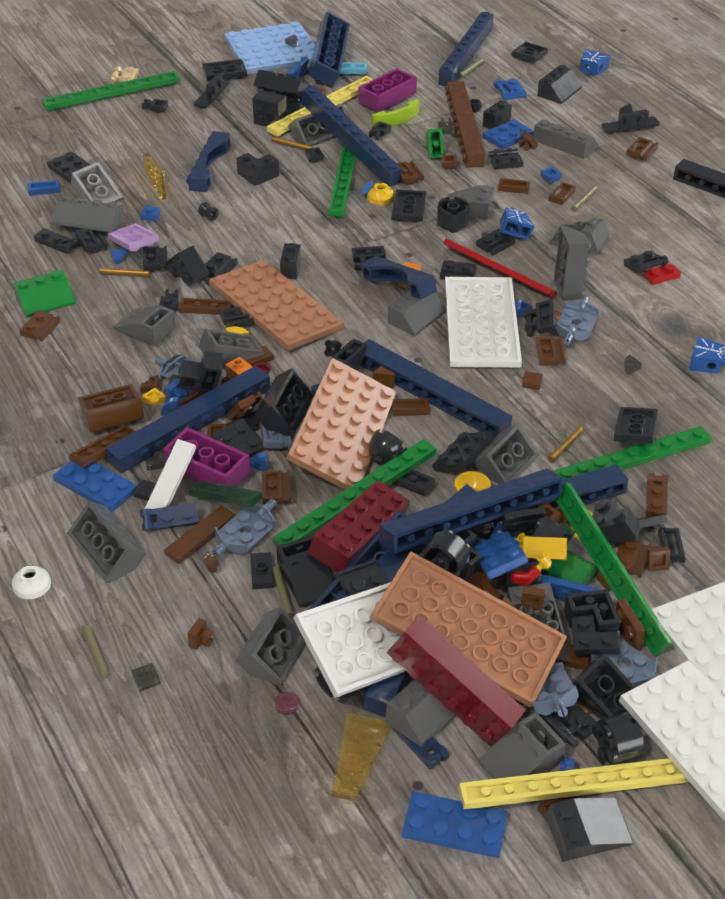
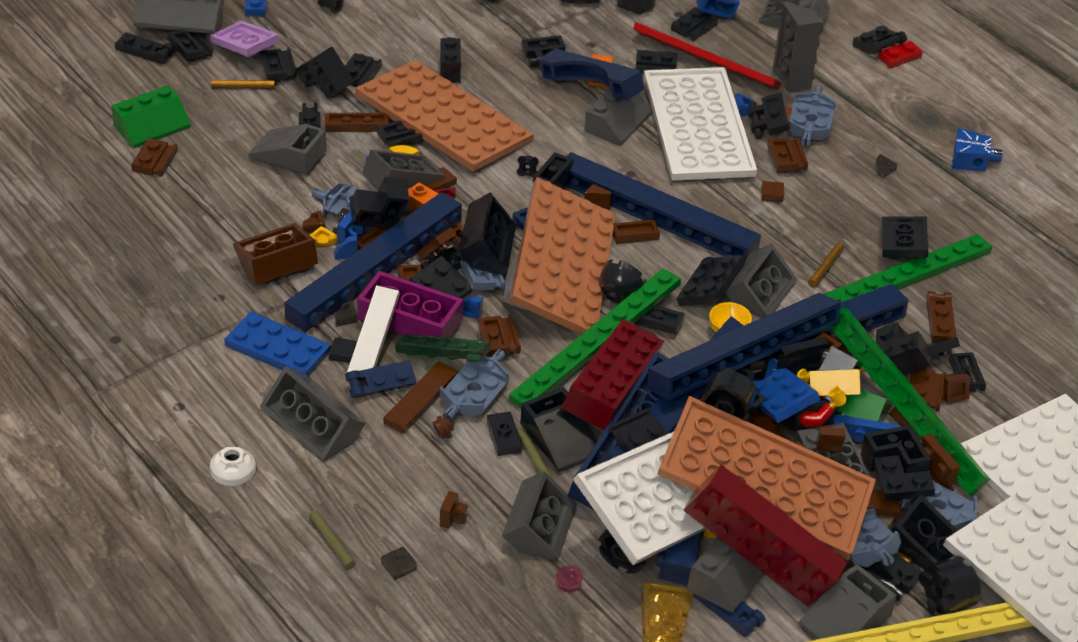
camera: 10 degrees left, 0 degrees up
reddish brown tile [69,425,136,468] -> none
blue tile [110,248,127,264] -> none
blue plate [560,756,575,771] -> none

